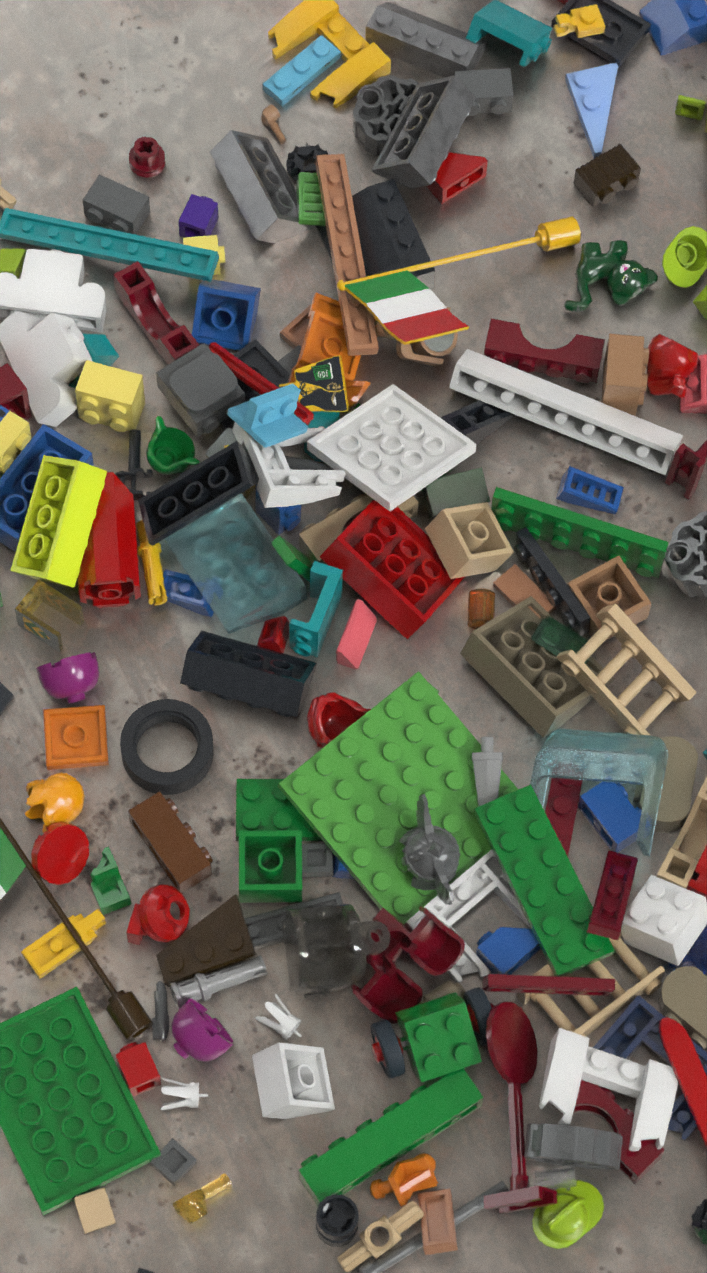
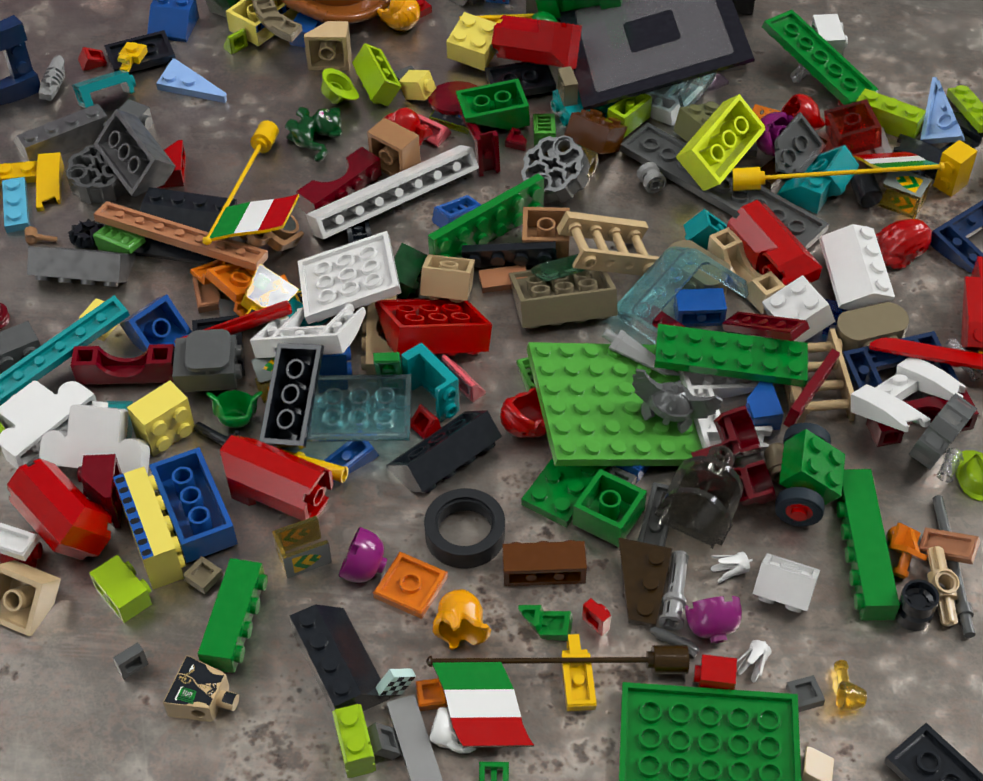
camera: 55 degrees left, 15 degrees down
neon yellow brick [10,455,107,588] -> none
red tile [31,822,89,885] -> none
red piece [139,884,190,943] -> none
dark purple brick [178,194,219,238] -> none
medium azure bracket [227,384,308,448] -> none
clear orange piece [467,589,495,629] -> none
dark red piece [484,1001,557,1214] -> none
dark brown brick [574,144,641,207] -> none

